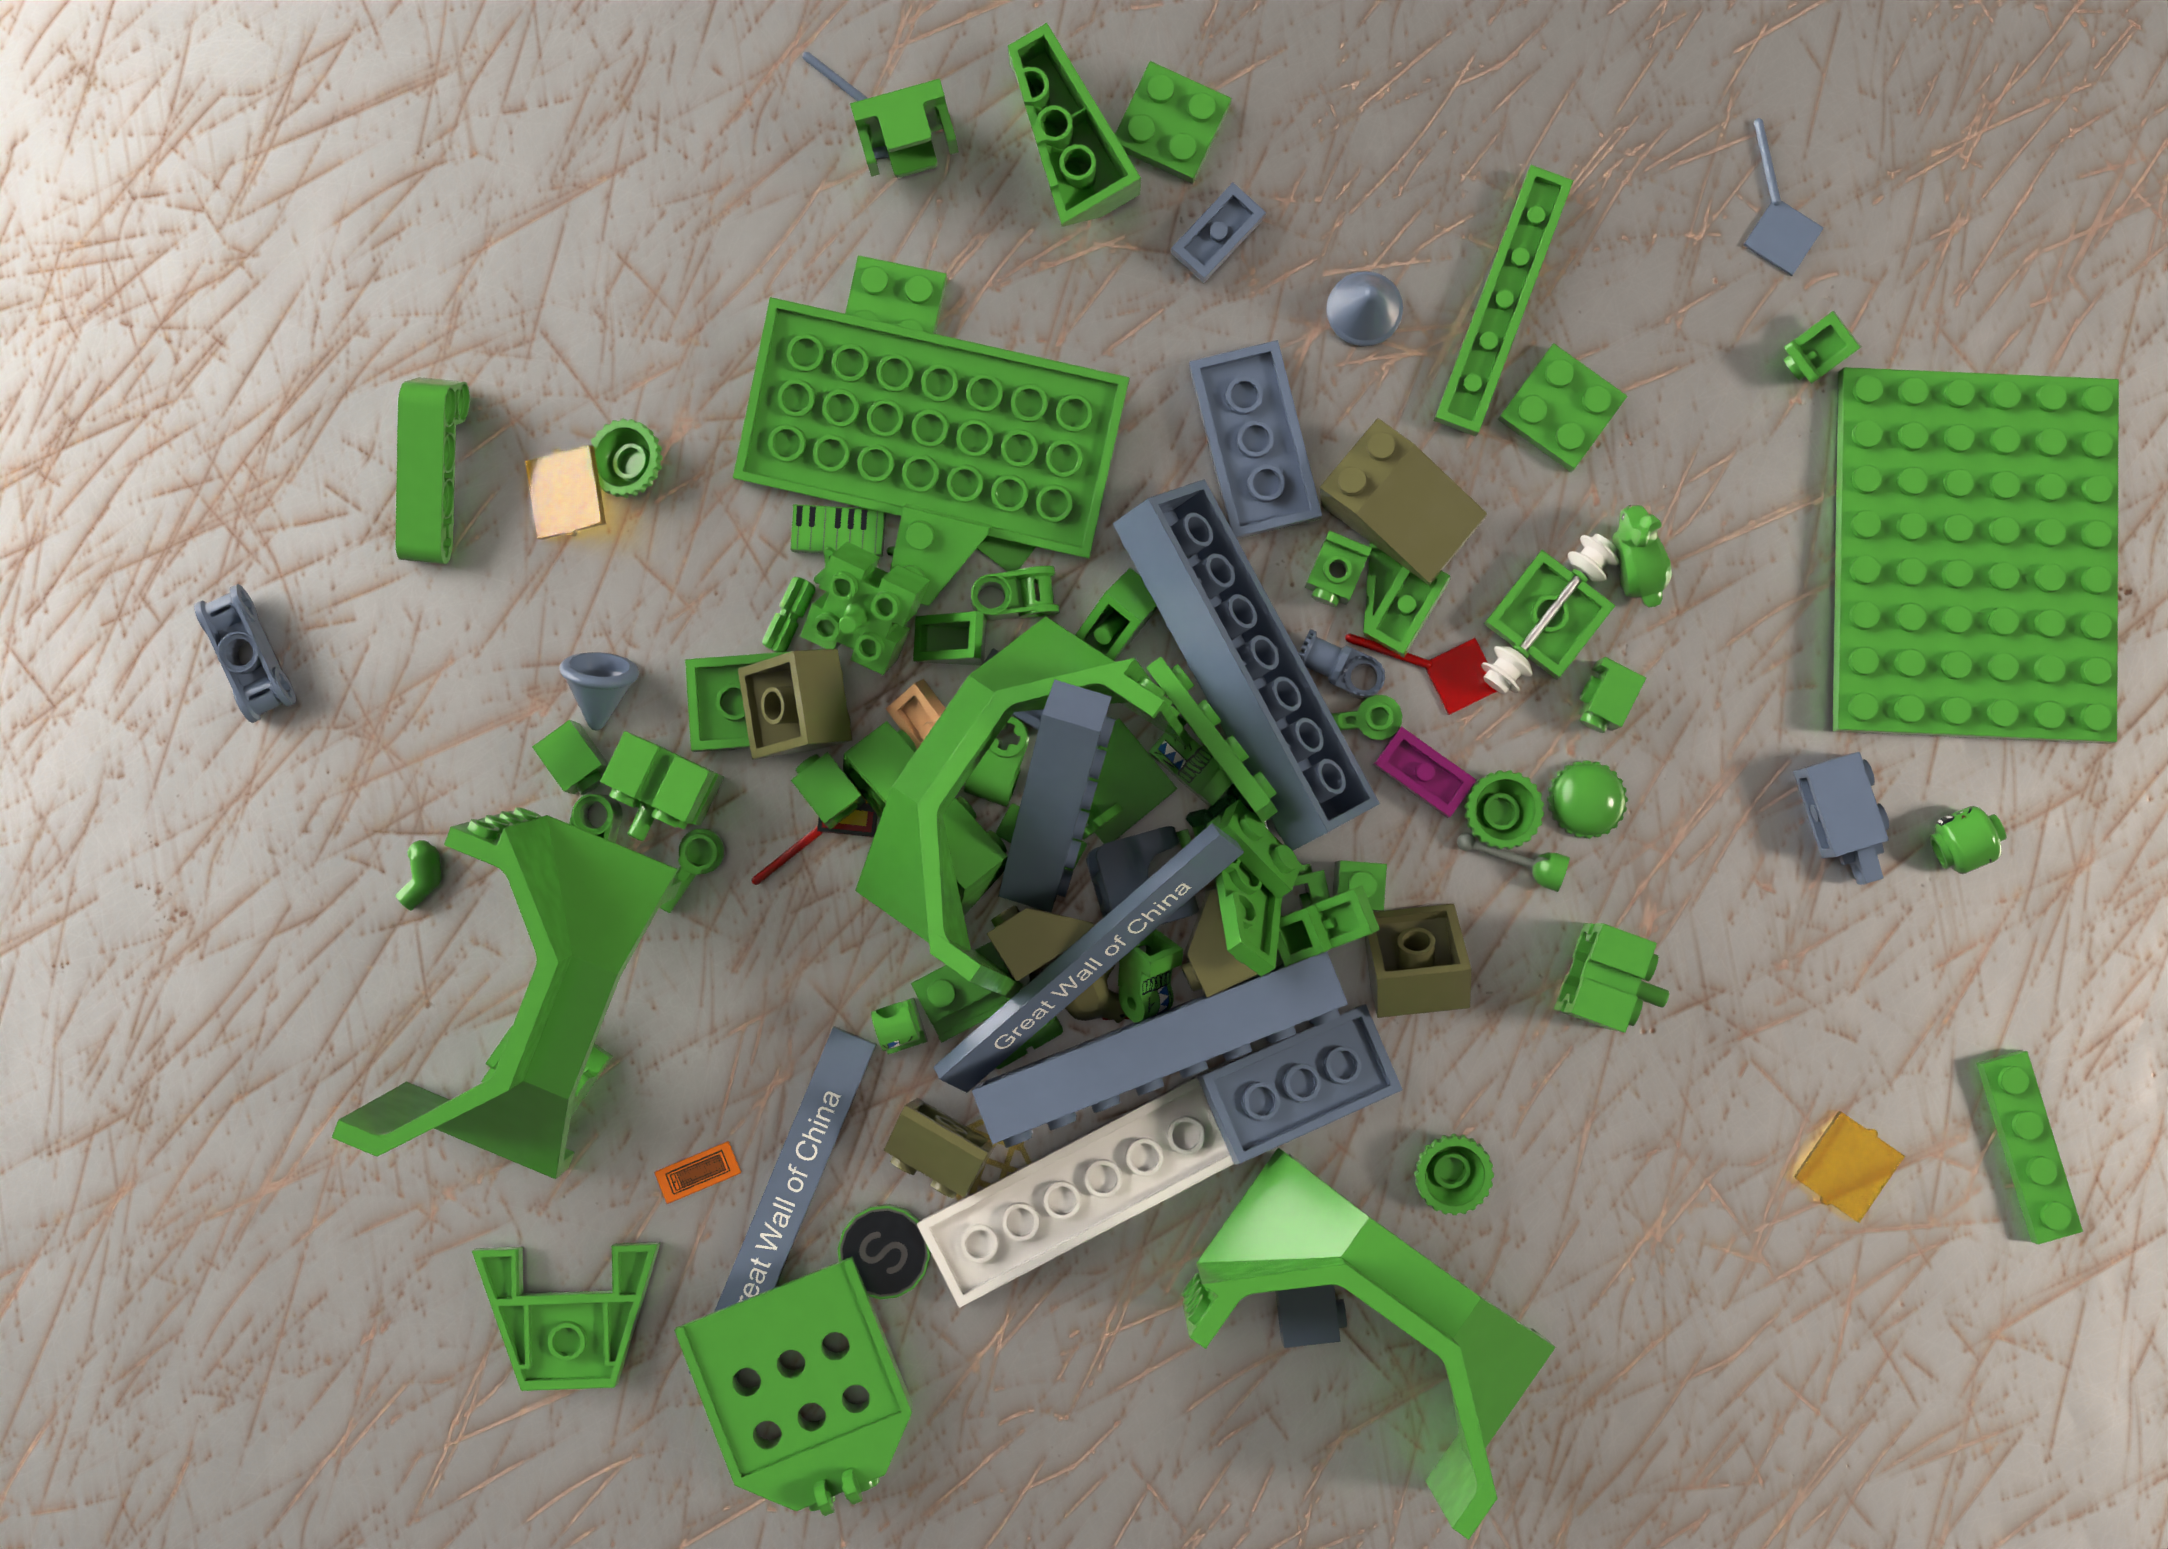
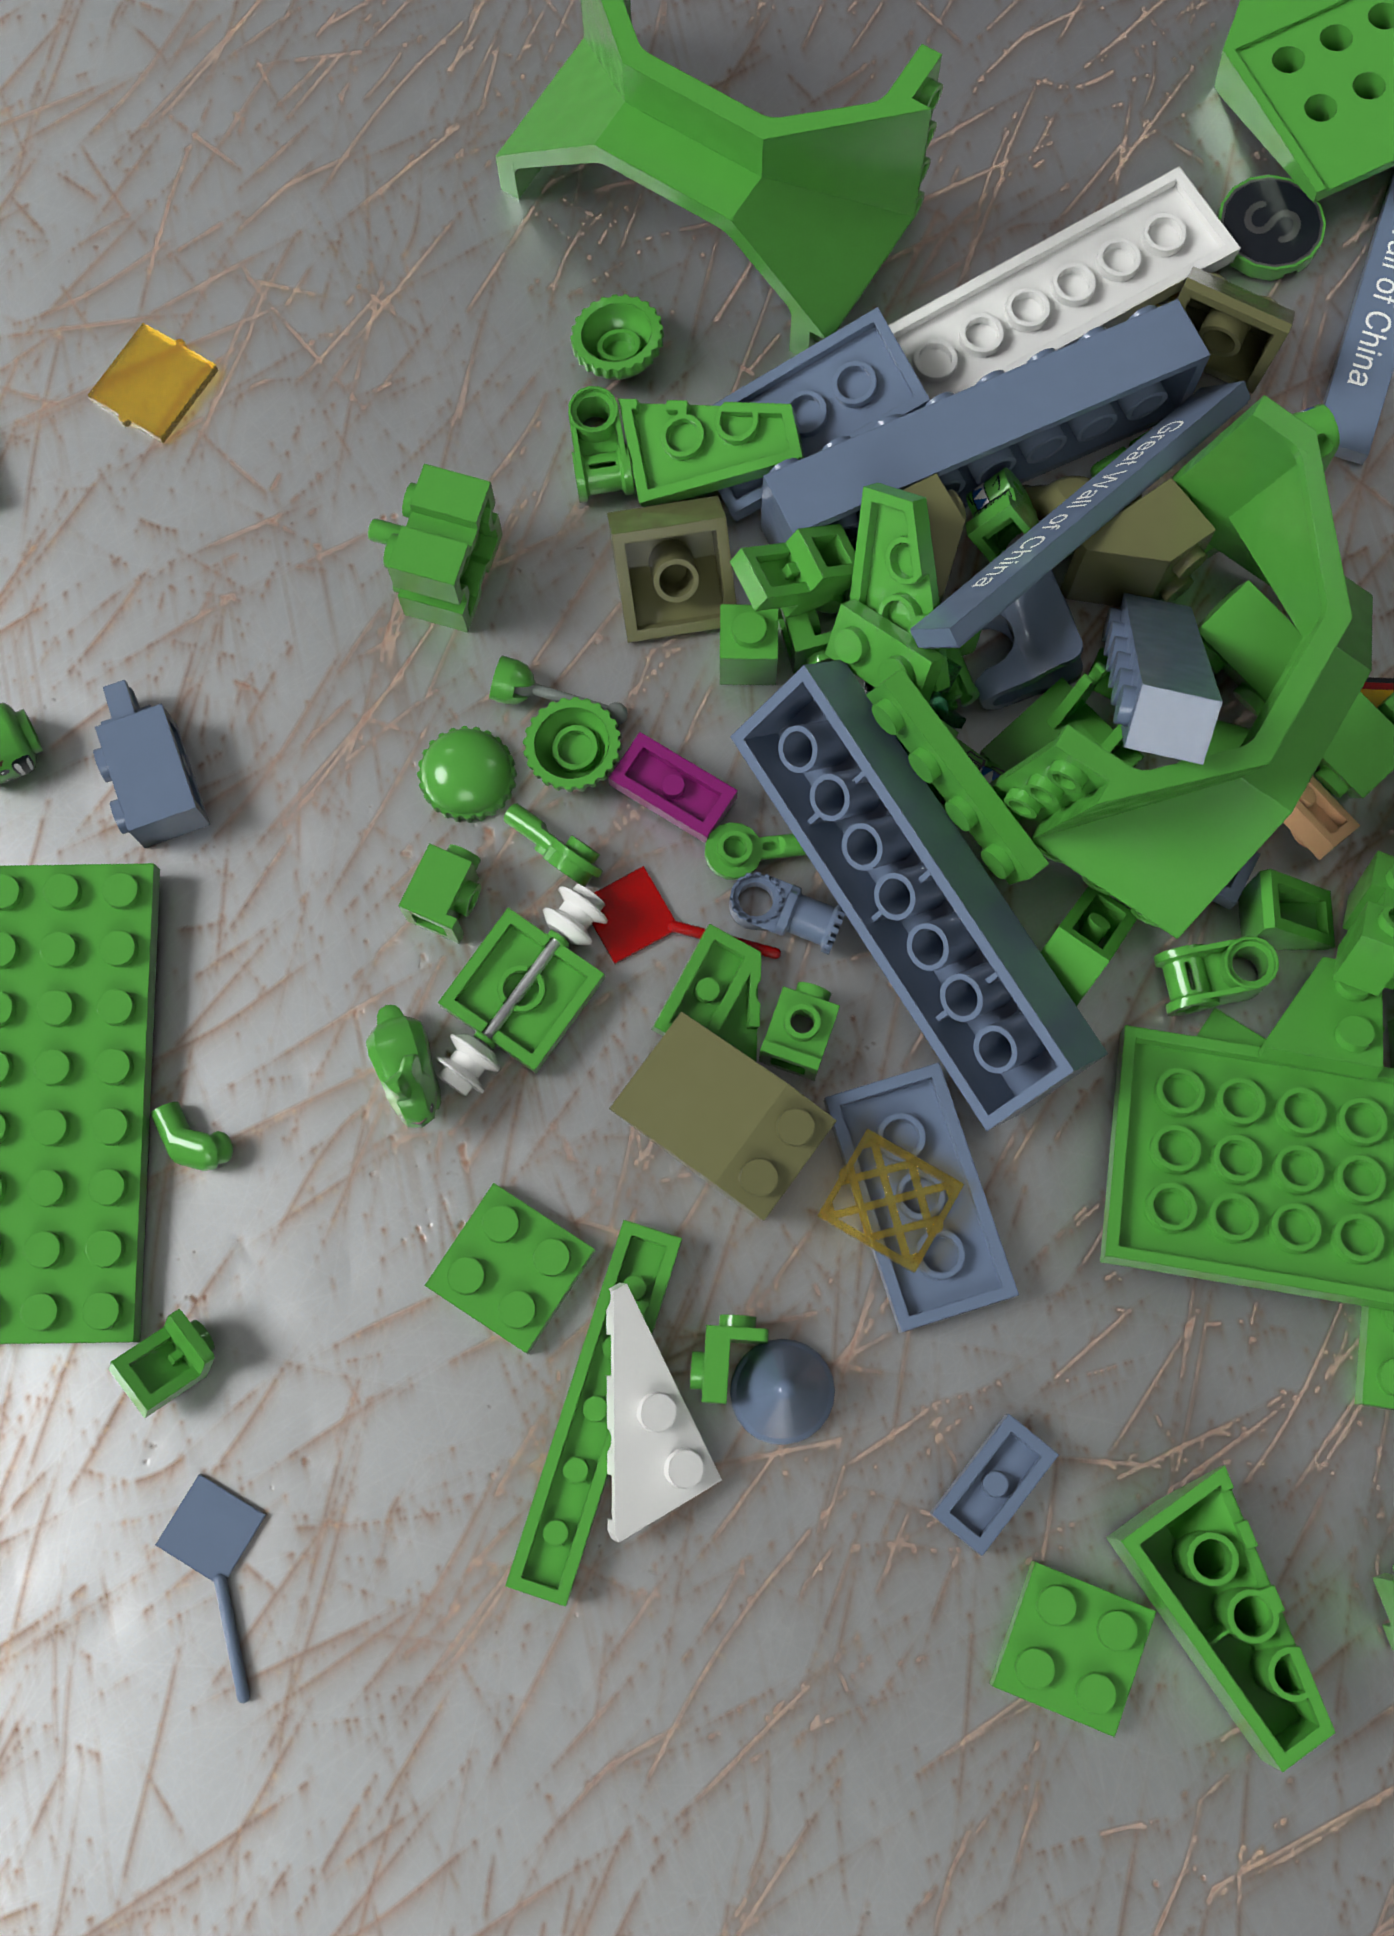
camera: 170 degrees right, 10 degrees down
none -> bright green arm [150,1102,233,1171]
none -> bright green plate [504,803,603,887]
none -> bright green piece [568,386,635,503]
none -> white wing [606,1283,722,1543]
none -> bright green wing [618,398,805,507]
none -> bright green bracket [690,1314,769,1405]
none -> clear yellow window [817,1129,964,1273]

